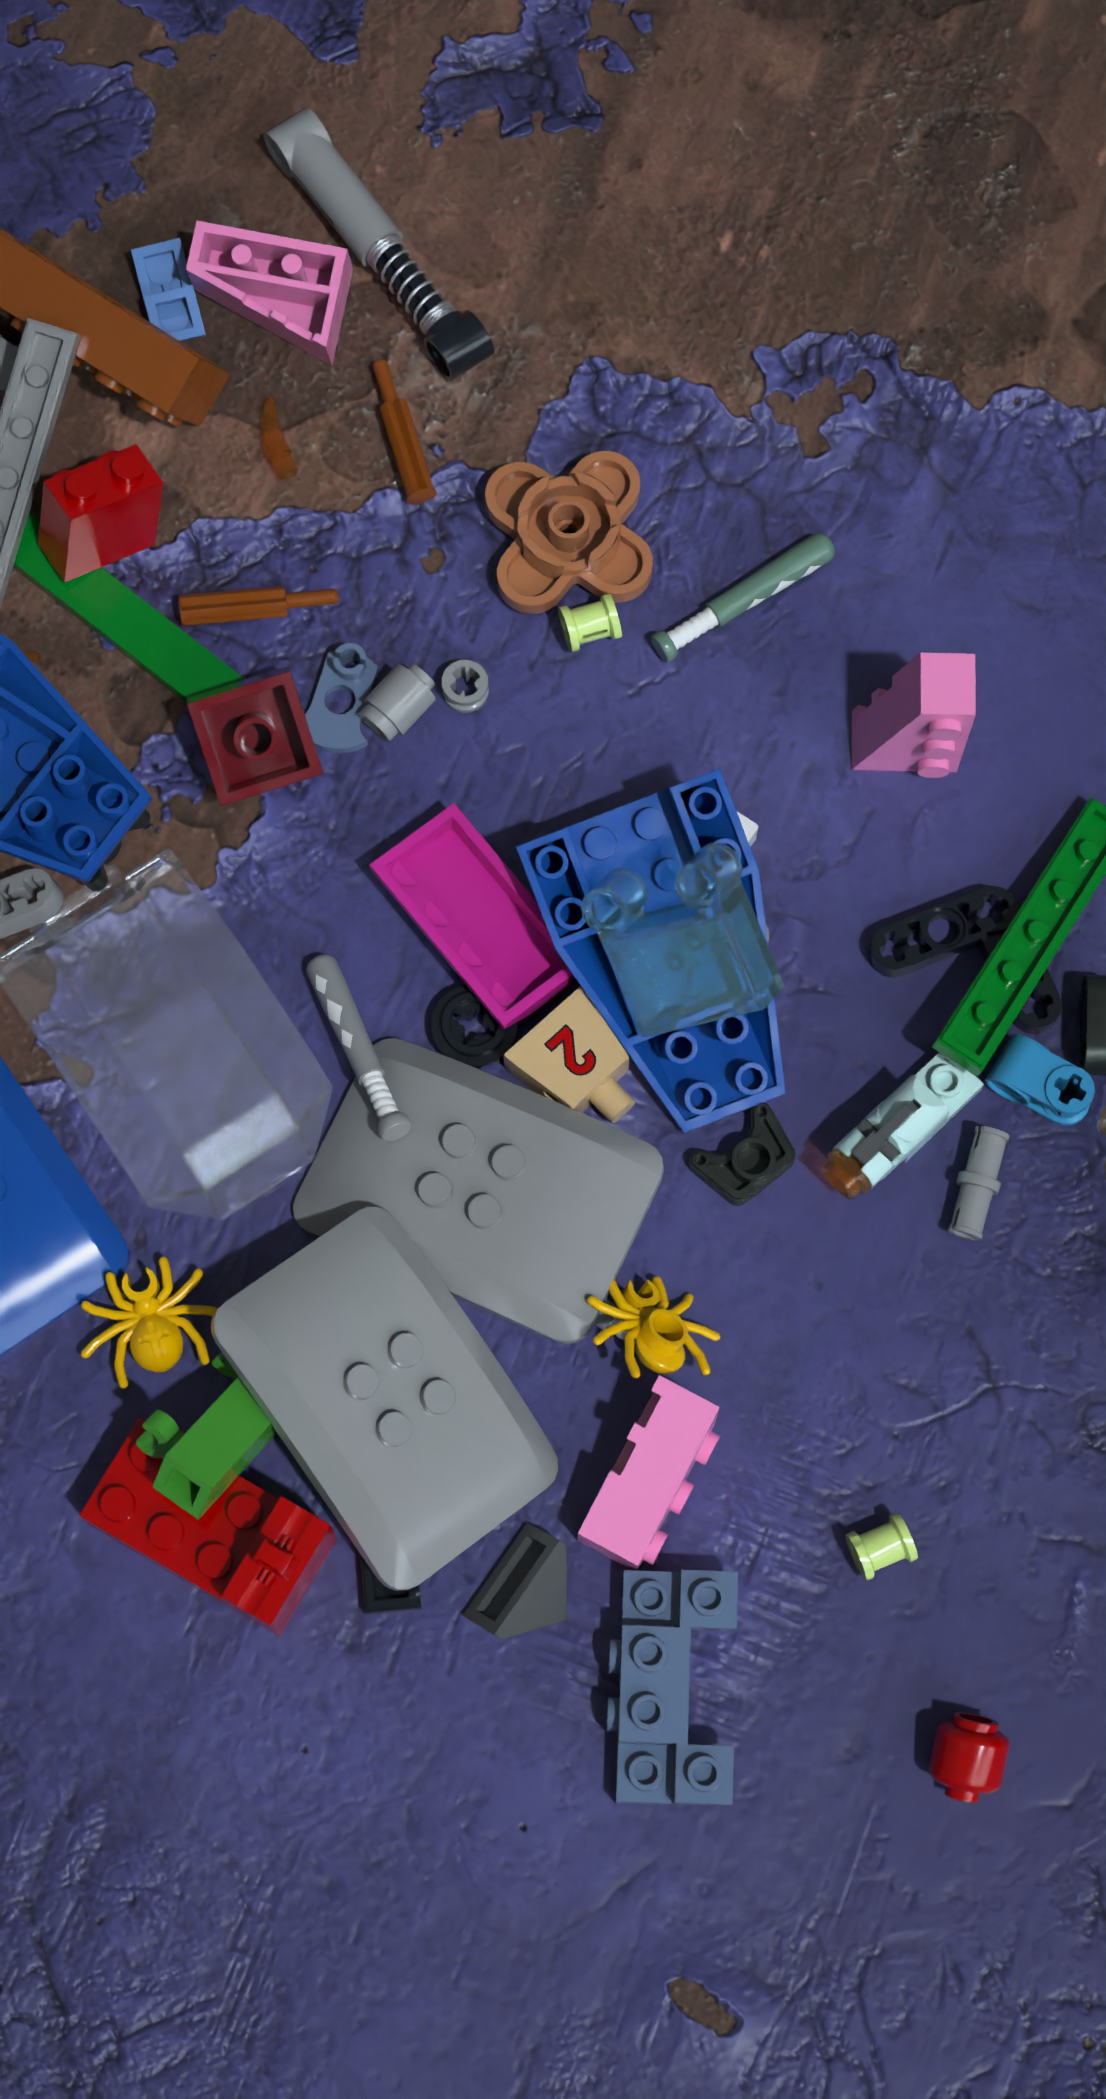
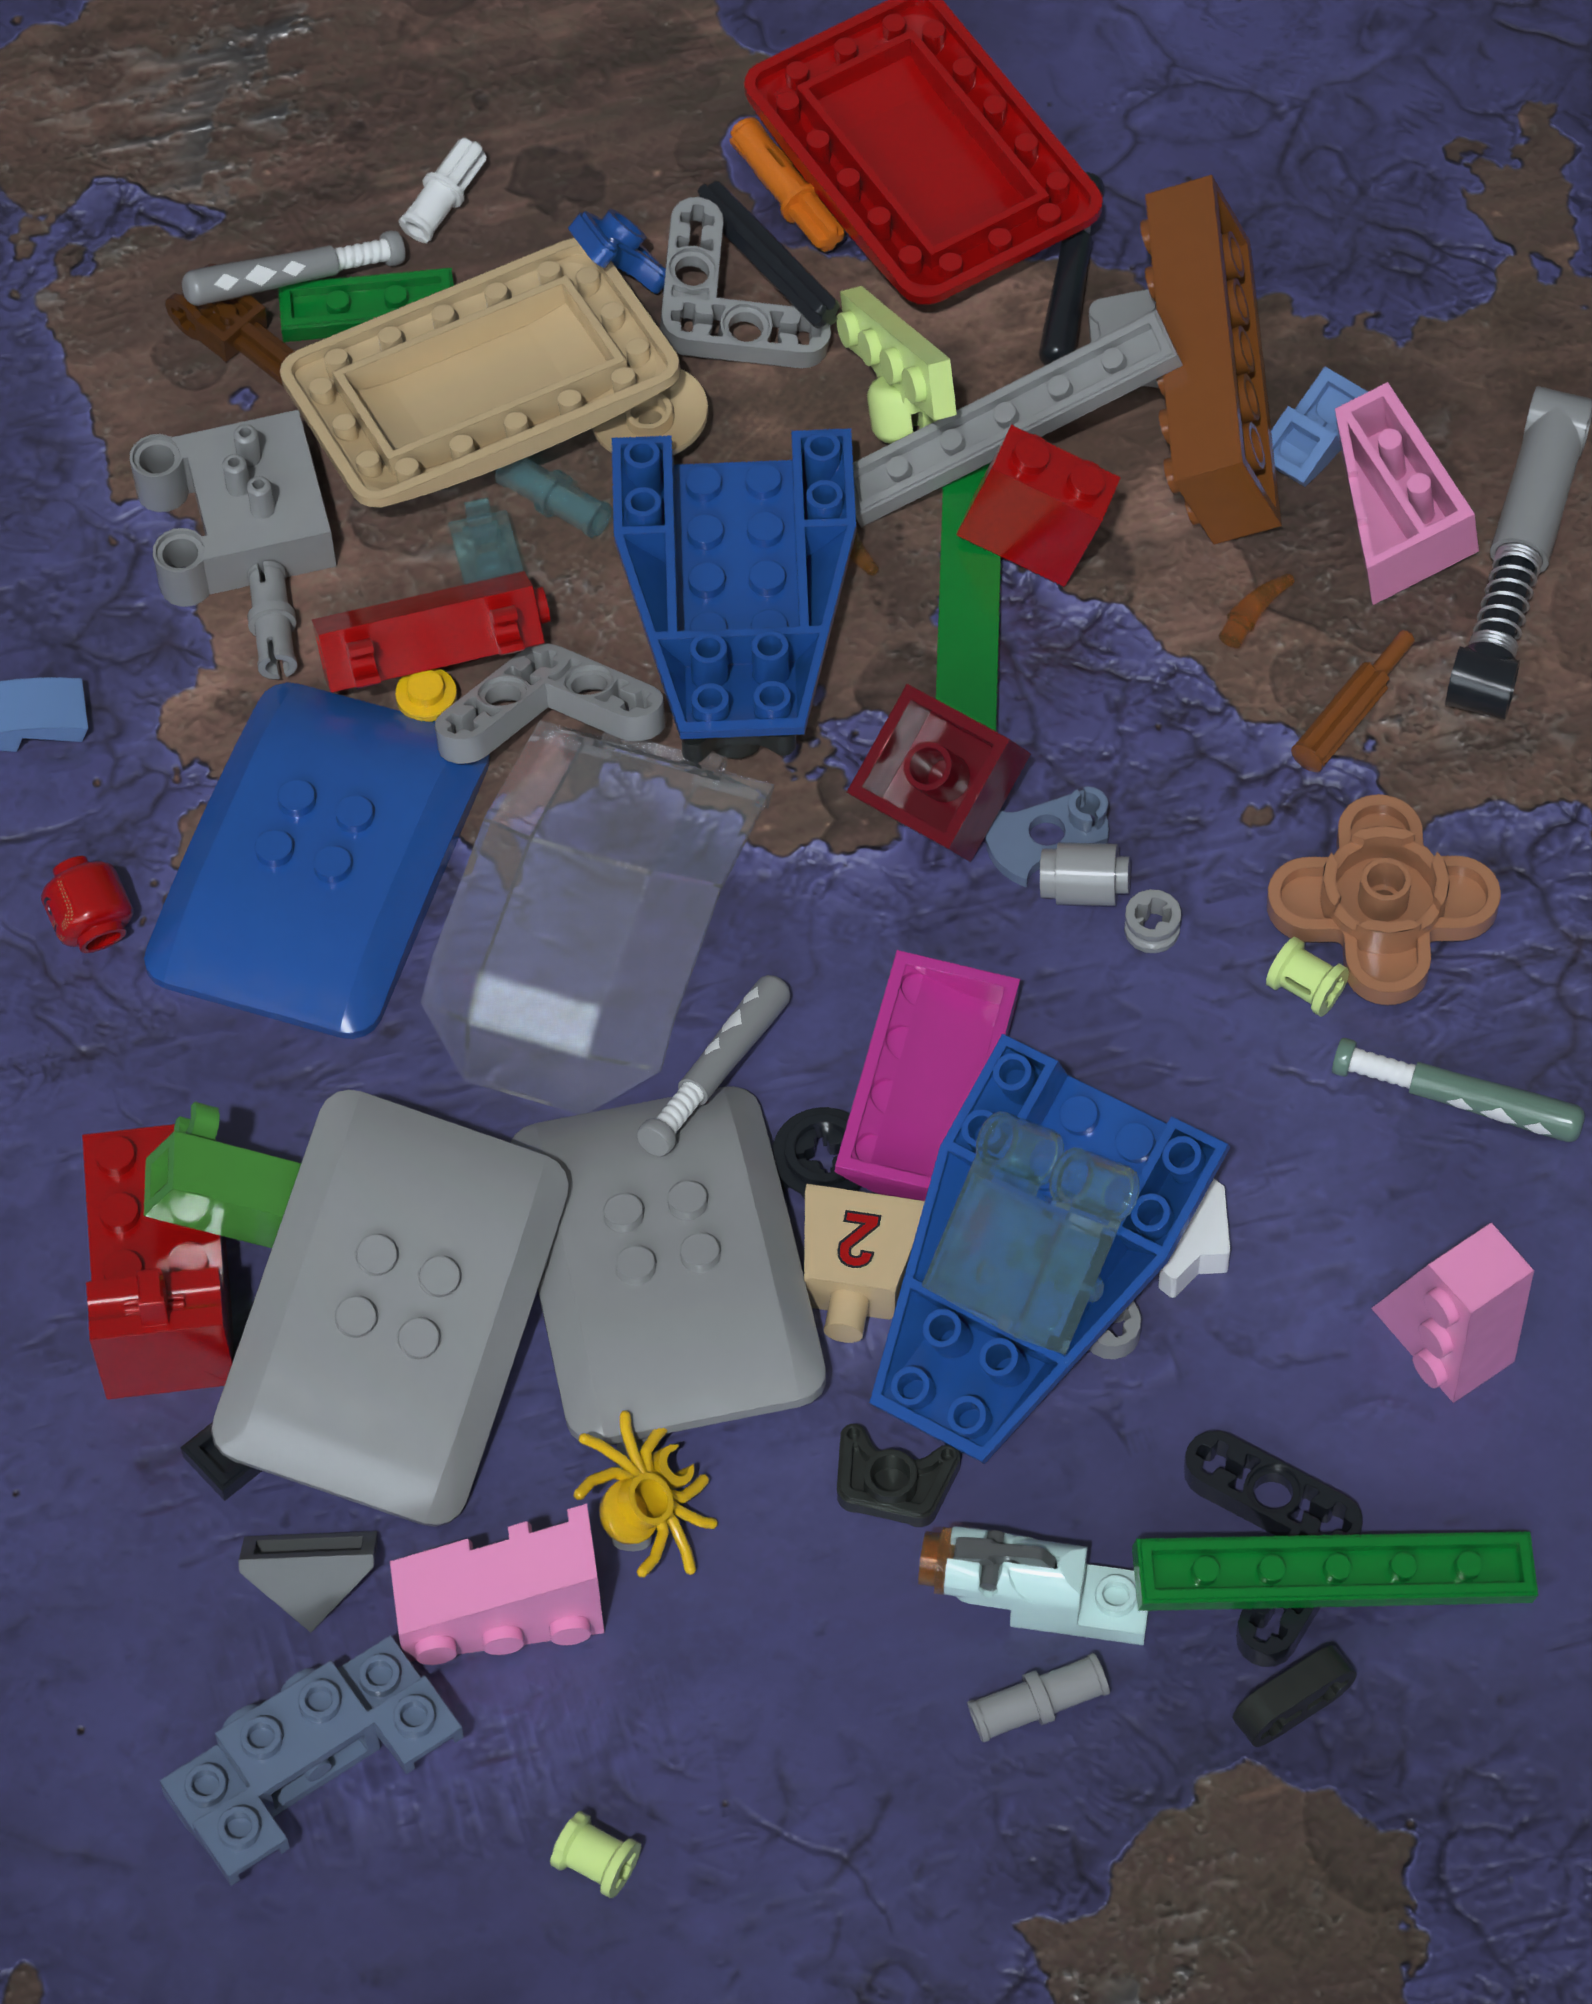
camera: 55 degrees right, 15 degrees down
yellow animal [81,1256,218,1389] -> none
dark orange axle [178,585,339,626] -> none
dark azure piece [985,1034,1095,1126] -> none

